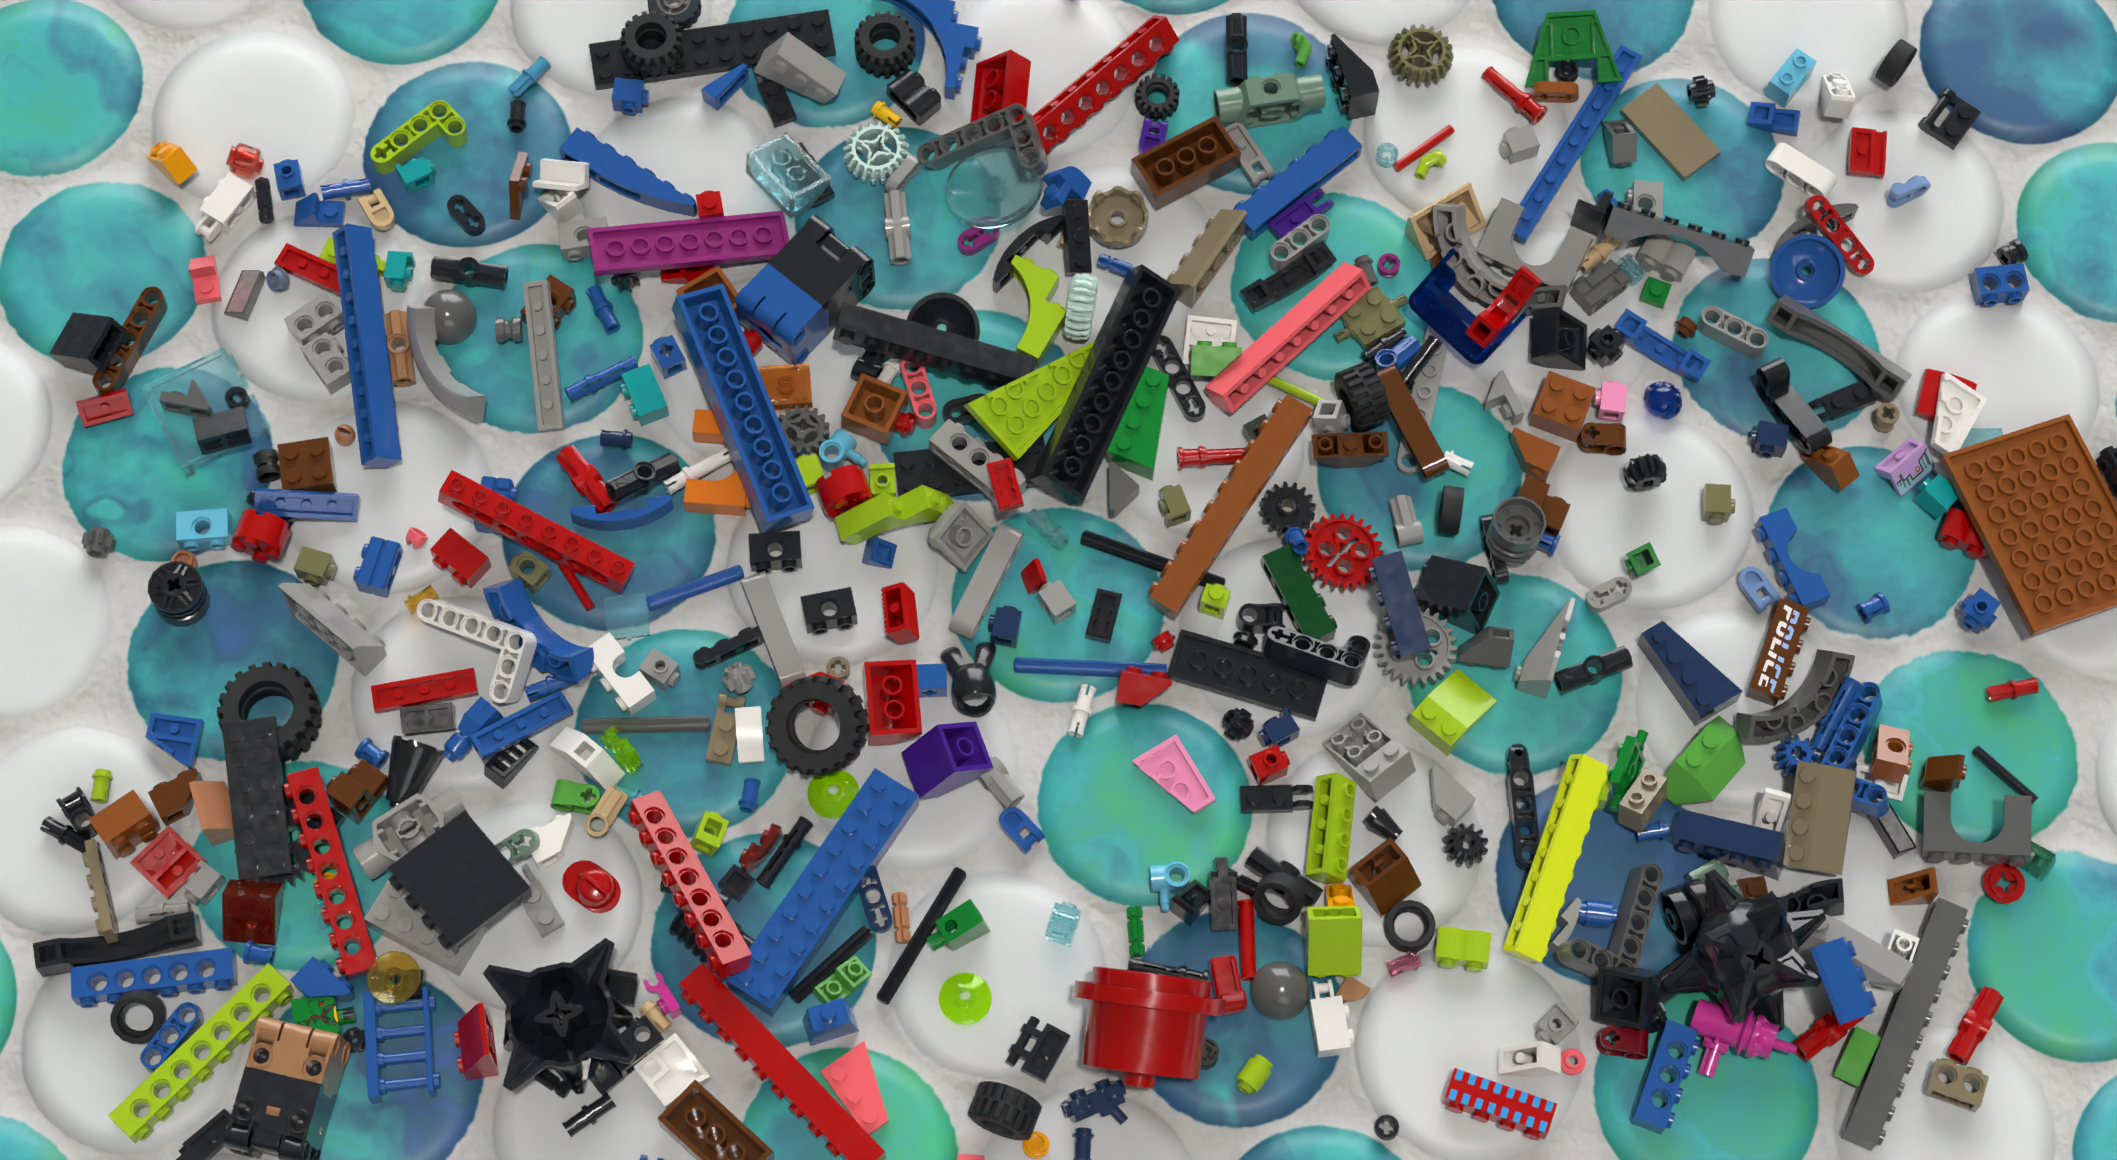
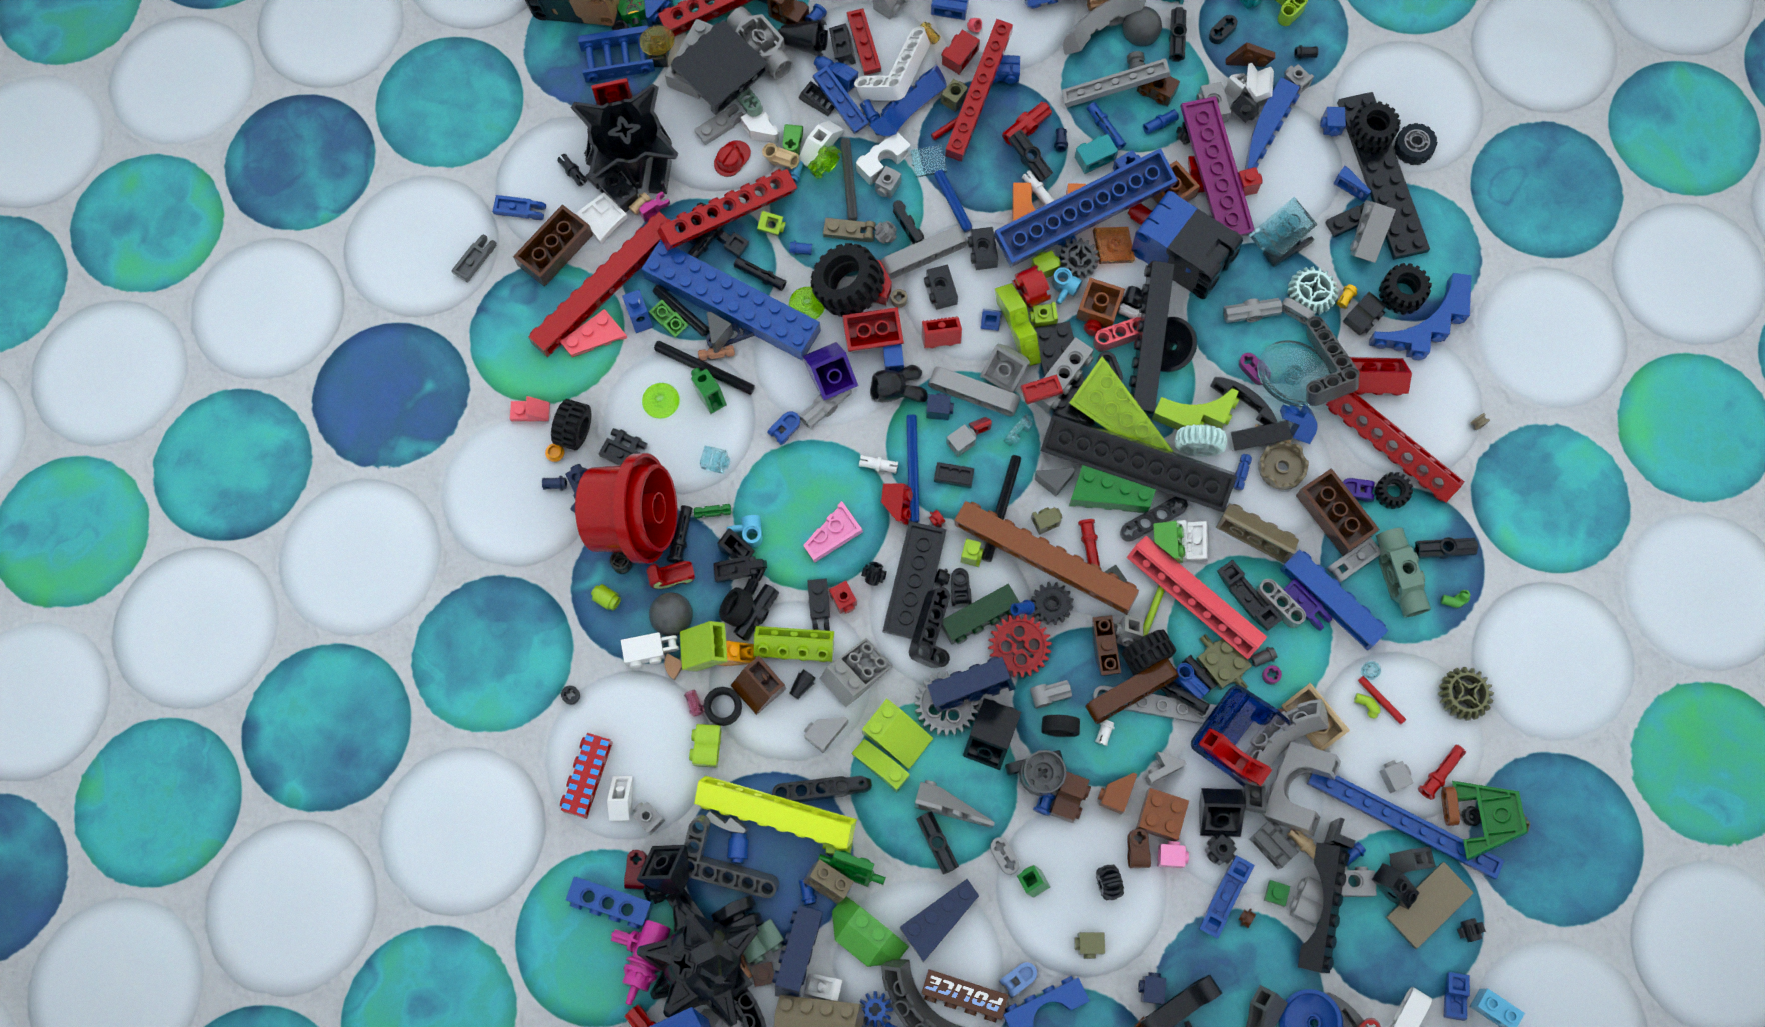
camera: 90 degrees right, 5 degrees up
dark azure axle [508,56,551,98] -> none
blue slope [570,495,674,531] -> none
white slope [735,706,765,764] -> none
clear red slope [739,823,783,874] -> none
red pin [1237,899,1257,981] -> none
dark blue brick [1257,708,1300,748] -> none
black slope [1325,34,1379,121] -> none
black gear [1444,823,1488,868] -> none
dark grey slope [1458,626,1514,669] -> none
coral plate [1561,1048,1586,1075] -> none
clear light blue bush [1616,253,1647,286] -> none
clear blue hair [1643,381,1682,420] -> none
light grey beam [1697,306,1769,359] -> none
none -> dark grey slope [707,312,734,353]
none -> lime slope [851,738,910,793]
none -> black brick [1230,91,1259,123]
none -> light grey brick [1284,64,1314,94]
none -> black brick [1372,863,1419,910]

